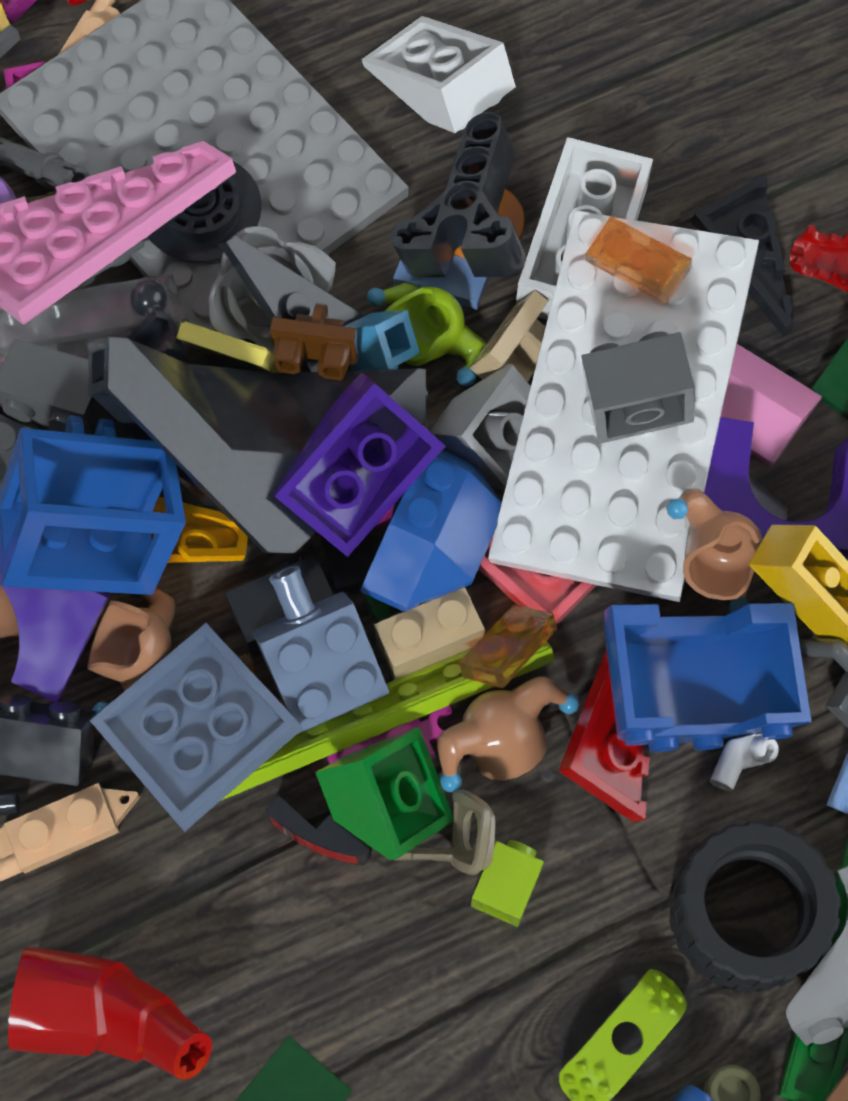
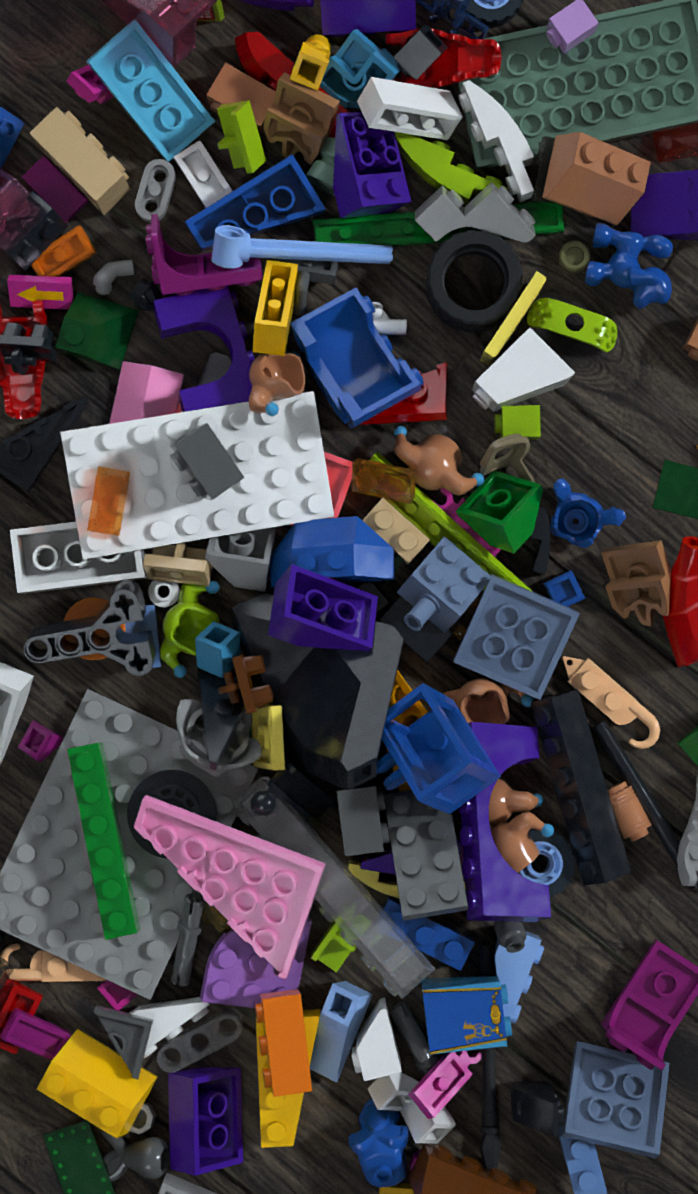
camera: 110 degrees left, 20 degrees up
none -> magenta slope [17,720,64,762]
none -> green brick [67,742,140,940]
none -> white plate [148,580,180,608]
none -> white slope [472,328,575,412]
none -> light yellow tile [480,271,546,366]
none -> blue tile [543,570,585,607]
none -> blue hair [549,478,627,548]
none -> medium nougat plate [601,540,671,627]

